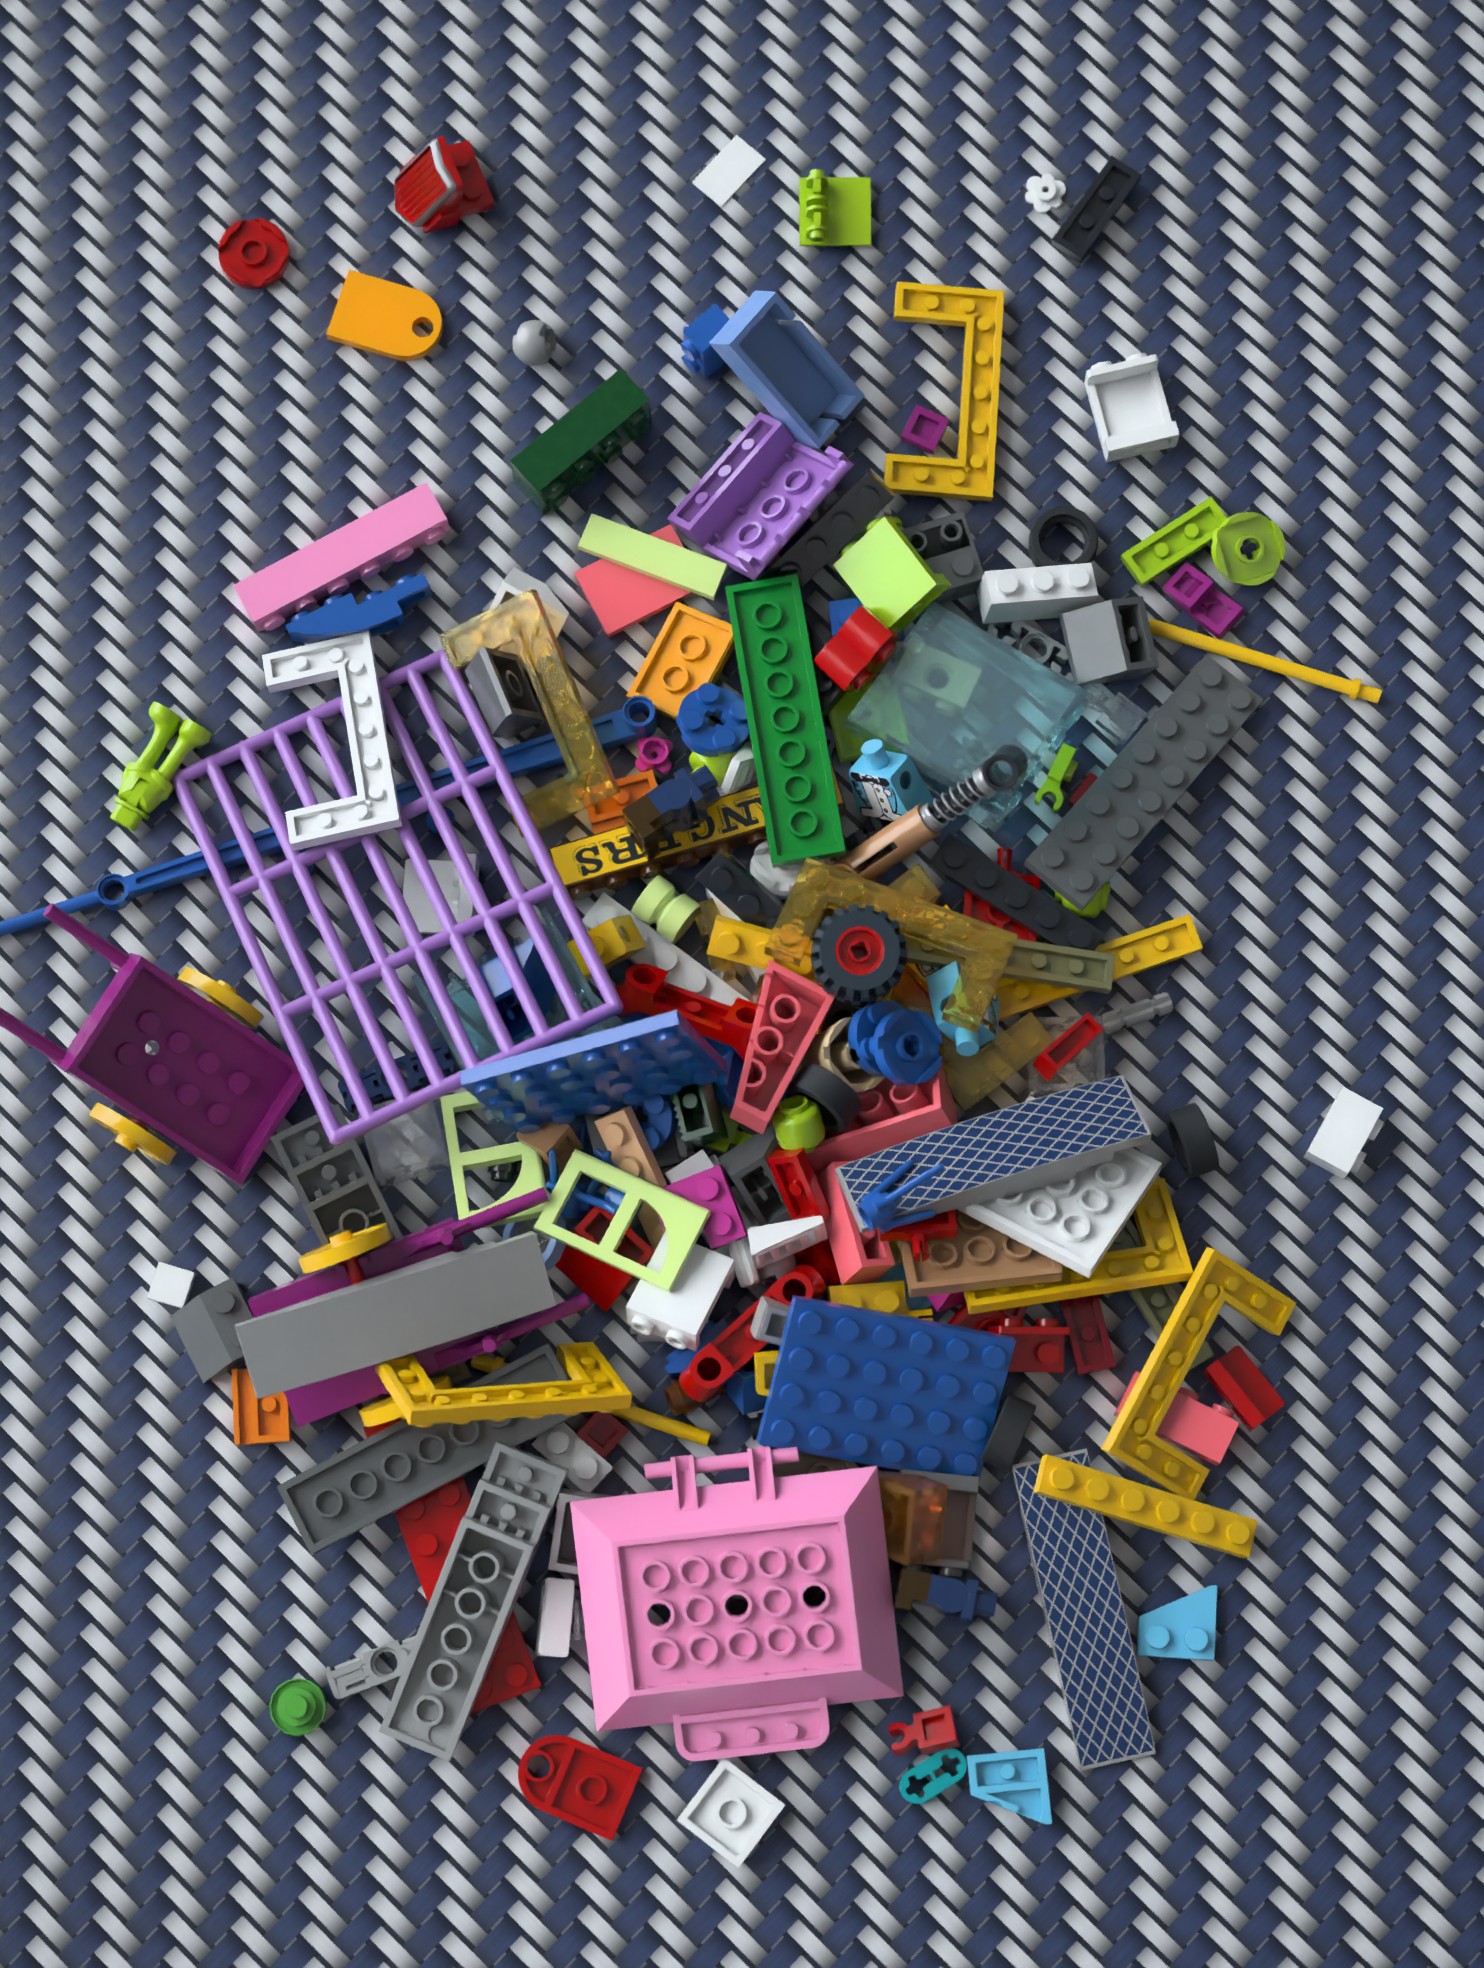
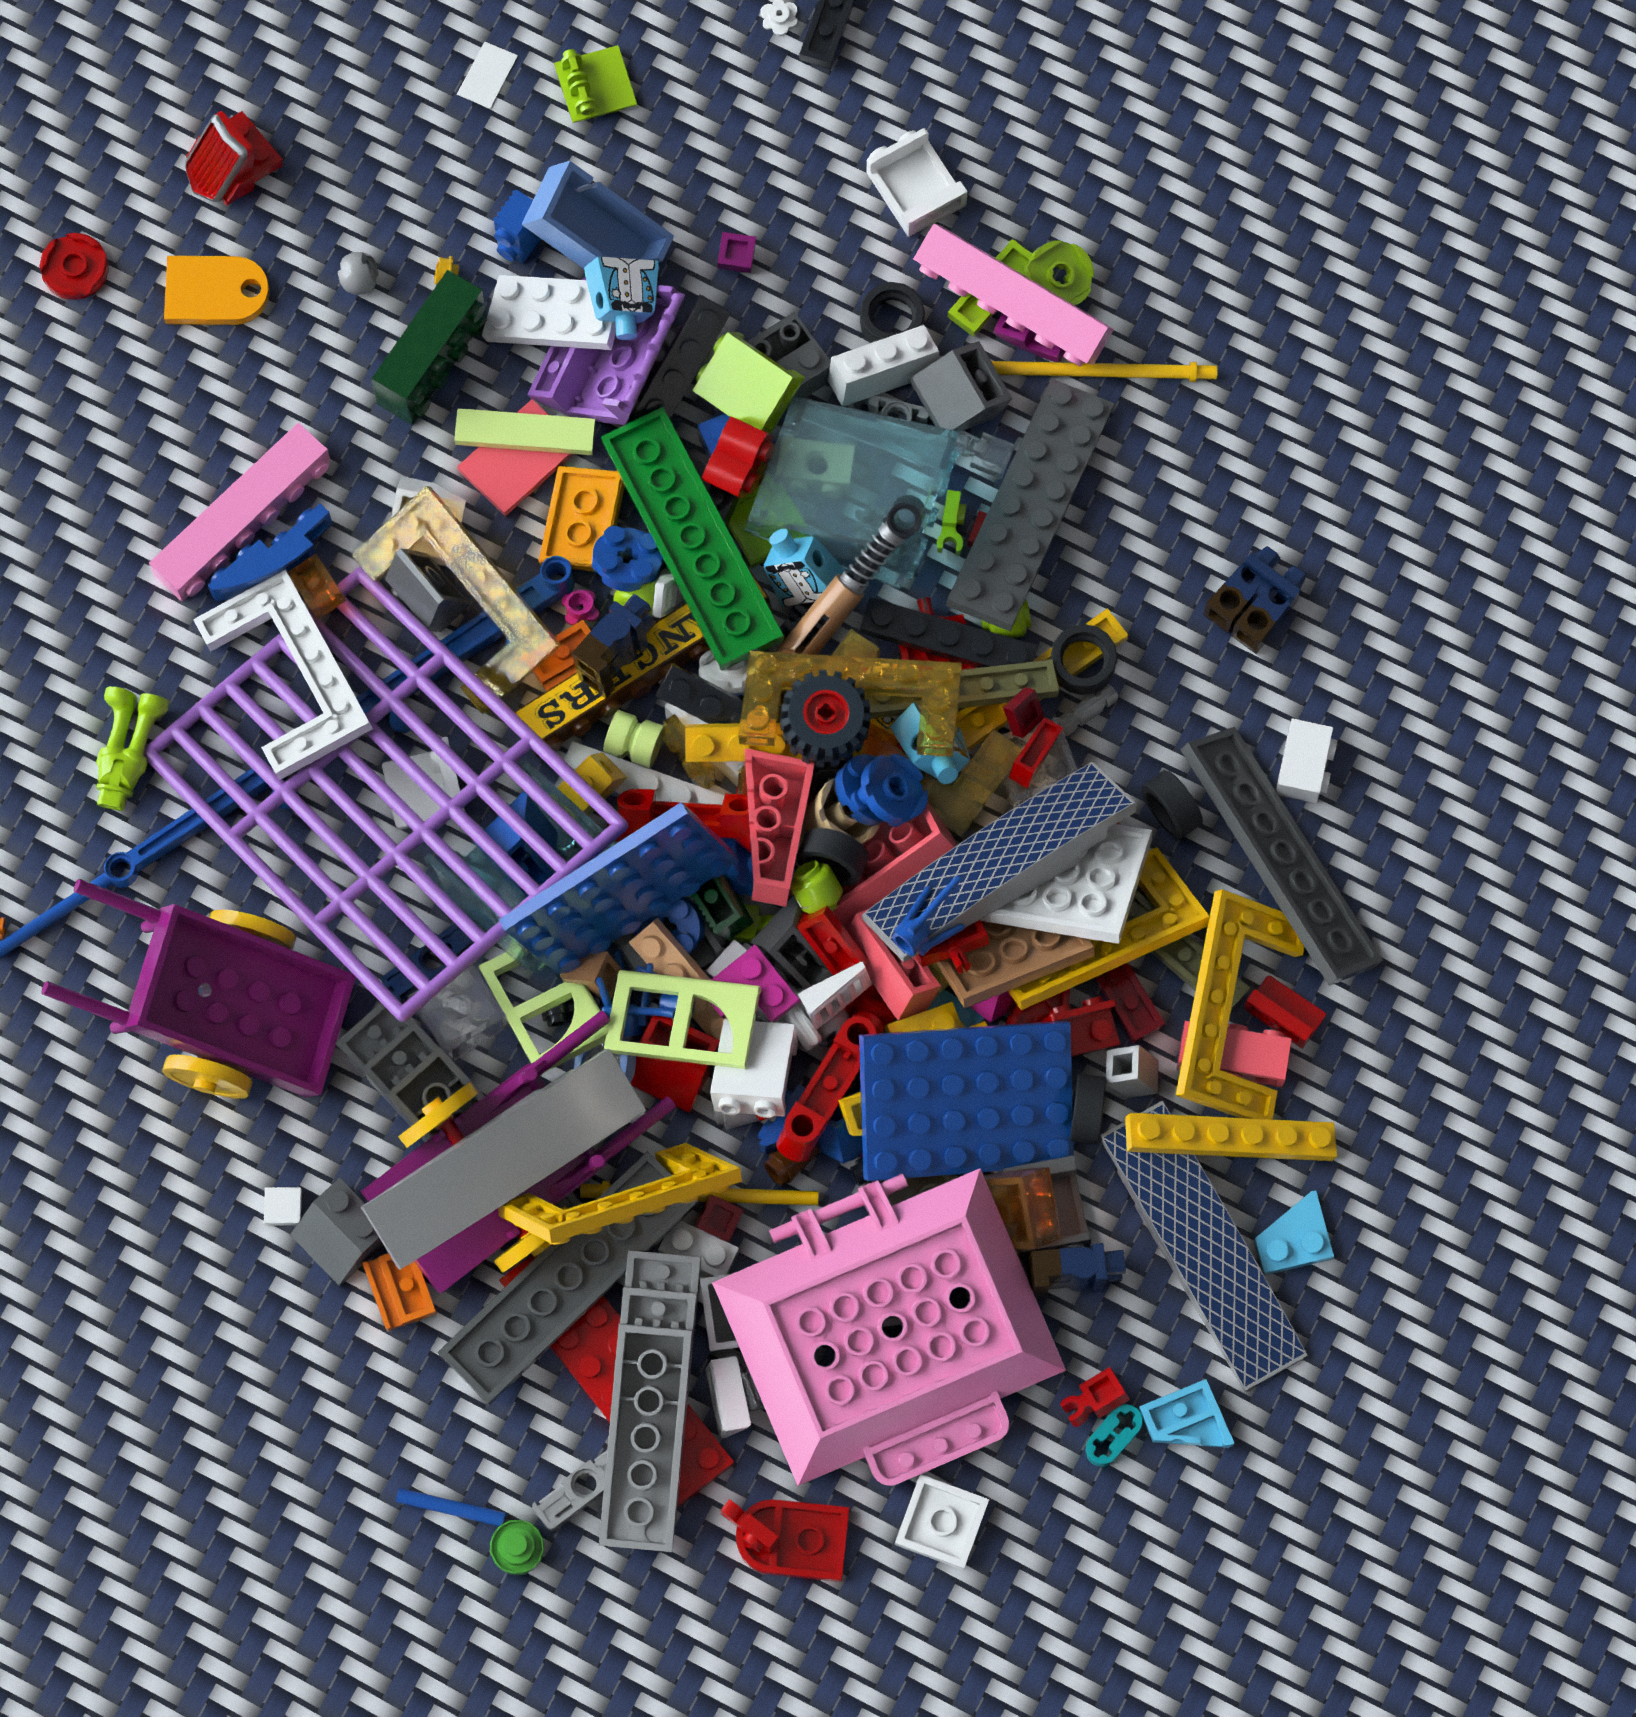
camera: 20 degrees left, 5 degrees down
light grey slope [750,1296,790,1345] -> none
yellow plate [884,281,1004,502] -> none
none -> clear orange plate [287,554,347,619]
none -> blue bar [396,1488,506,1526]
none -> yellow plate [434,256,459,285]
none -> white plate [482,275,616,350]
none -> torso [584,256,659,340]
none -> red plate [720,1499,779,1553]
none -> bright pink brick [913,223,1114,367]
none -> dark red plate [1003,687,1045,738]
none -> black tyre [1050,624,1117,695]
none -> light grey brick [1106,1045,1159,1099]
none -> dark grey plate [1180,727,1383,986]
none -> hips [1203,546,1306,655]

